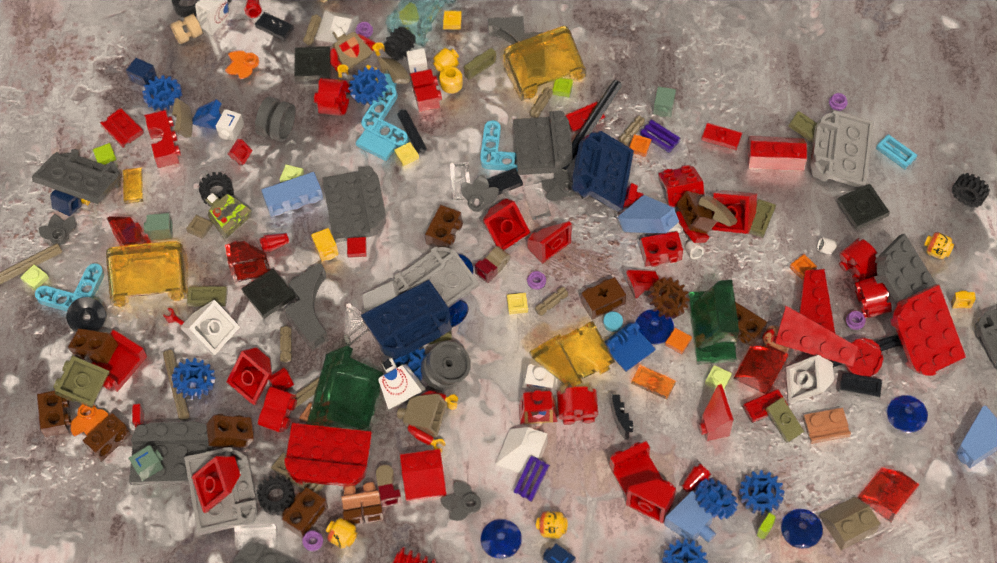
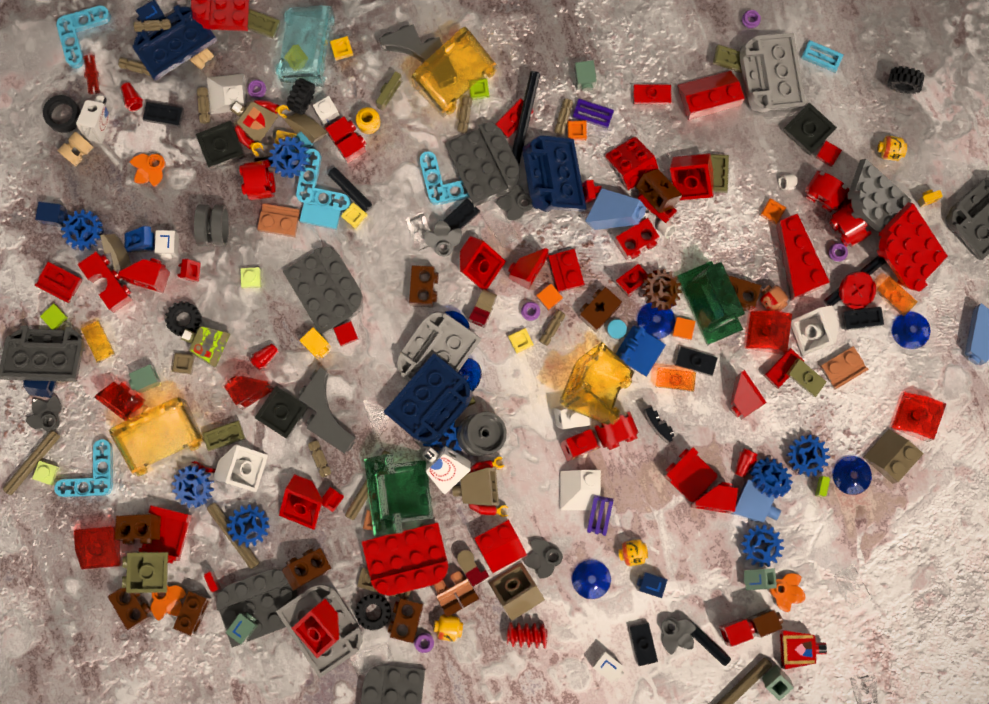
camera: 20 degrees left, 20 degrees up
black dish [66,297,106,332] -> none
red brick [258,387,297,432] -> none
medium blue brick [261,172,323,217] -> none
light grey tile [362,281,399,312] -> none
yellow head [432,48,459,73] -> none
dark tan slope [699,195,737,226] -> none
yellowish green plate [705,365,732,390] -> none
wing [774,306,858,366] -> none
none -> clear red slope [74,526,121,570]
none -> red slope [118,258,170,293]
none -> blue gear [172,465,214,508]
none -> nougat plate [257,203,300,237]
none -> dark tan slope [488,562,545,621]
none -> orange tile [536,284,563,311]
none -> red plate [548,249,585,292]
none -> black plate [675,347,718,377]
none -> red tile [816,141,842,167]
none -> clear orange plate [876,276,918,317]

